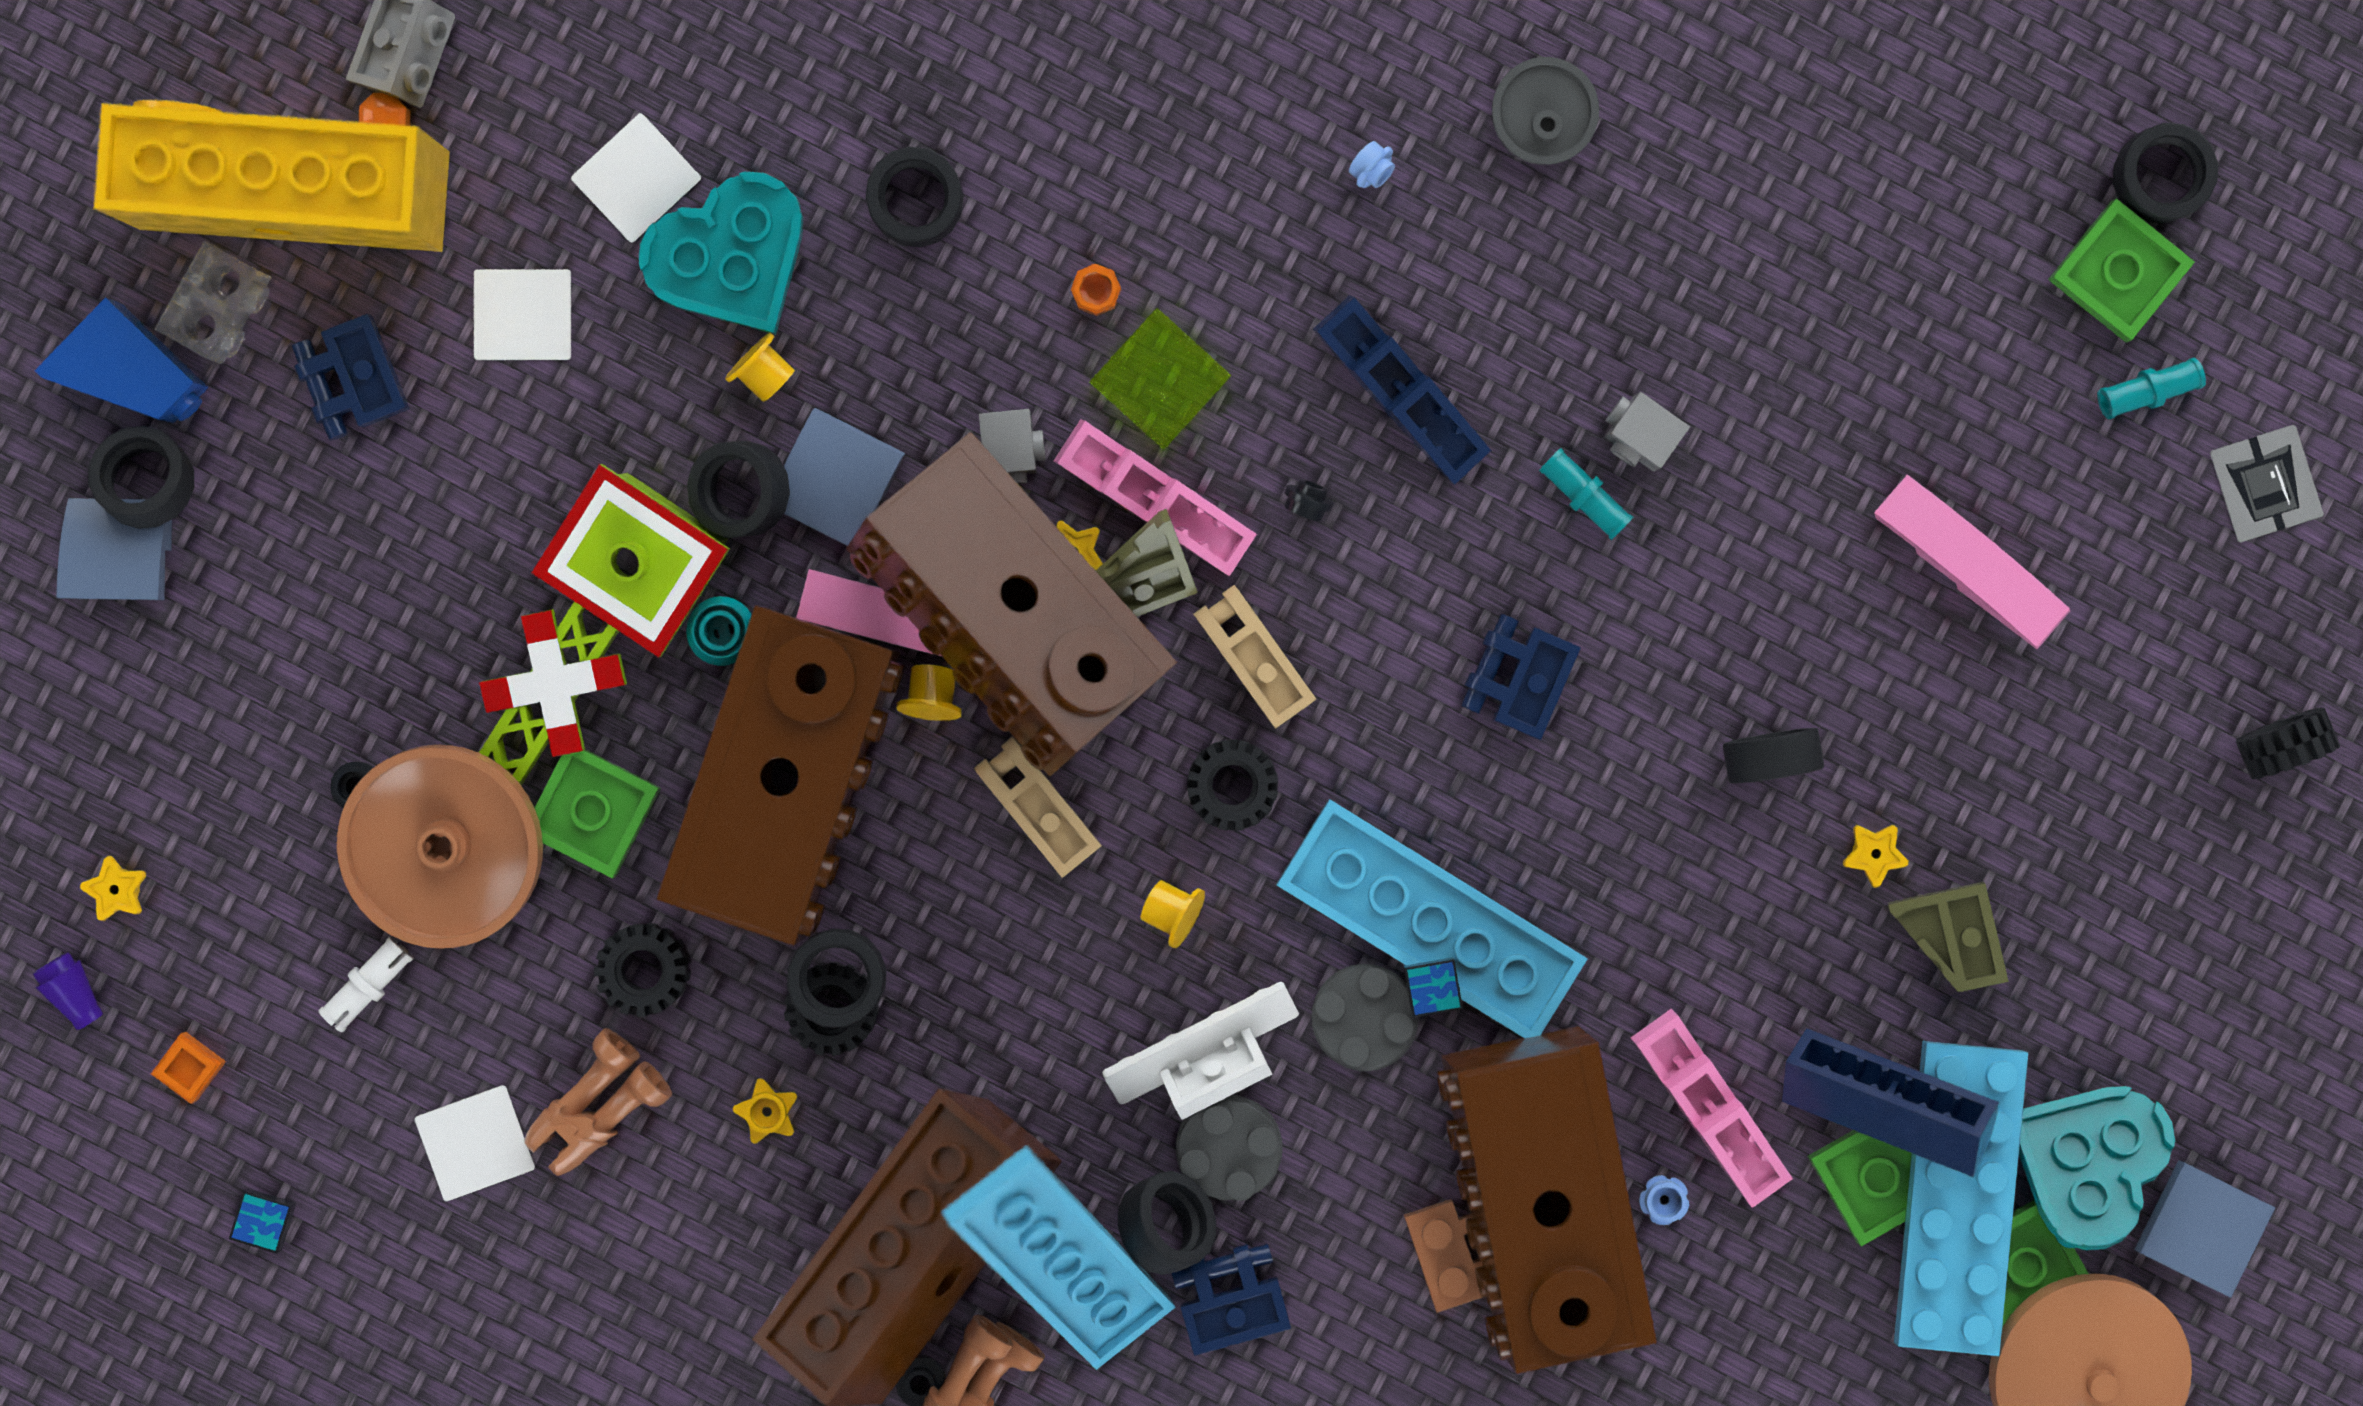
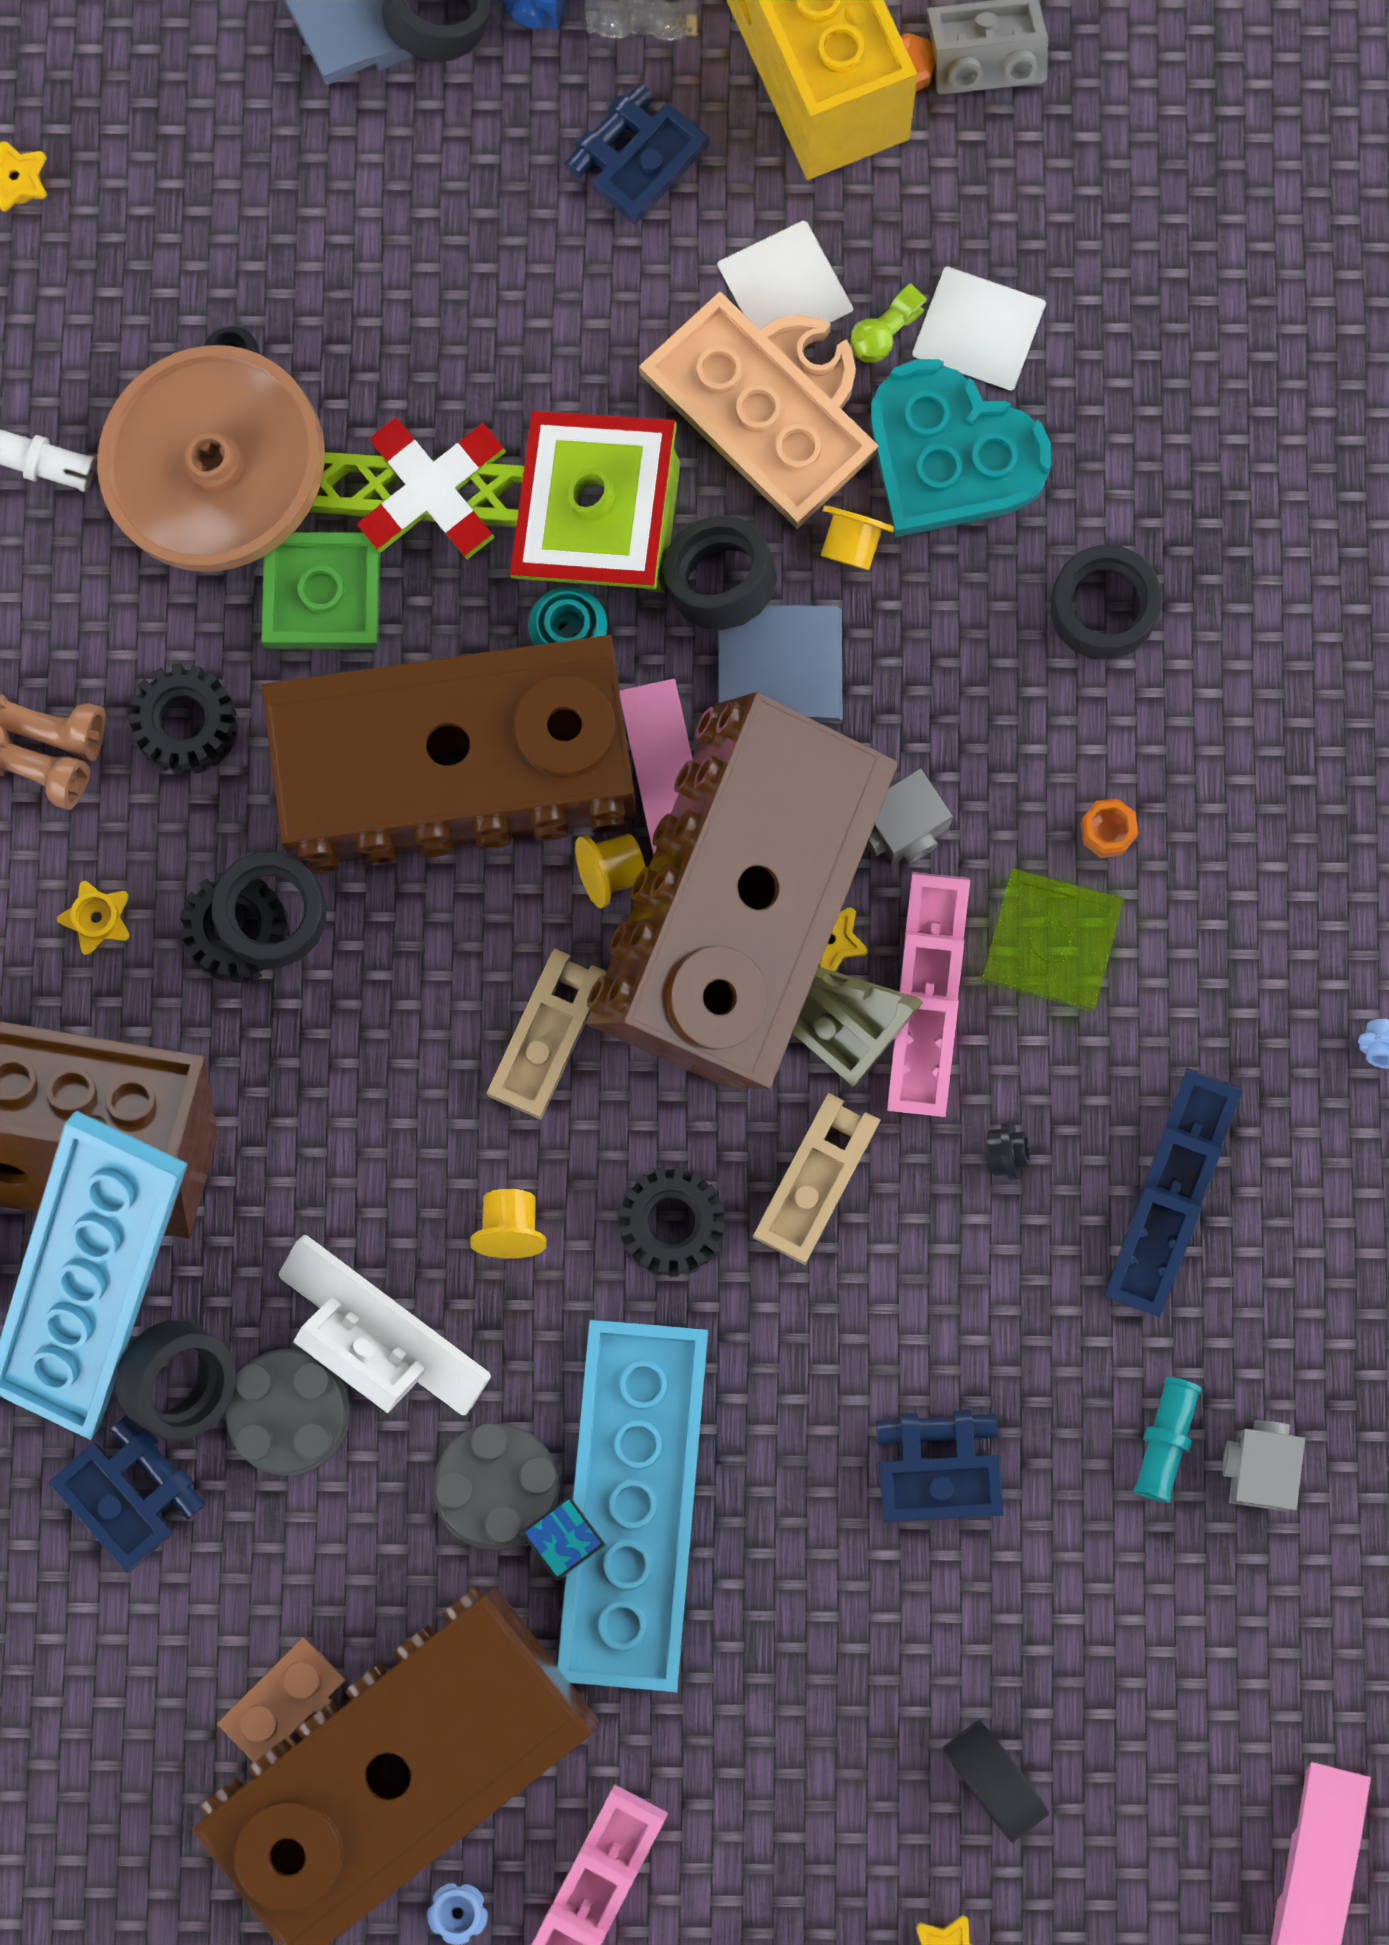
camera: 65 degrees right, 10 degrees down
none -> light nougat plate [639,292,878,529]
none -> lime arm [850,284,927,363]

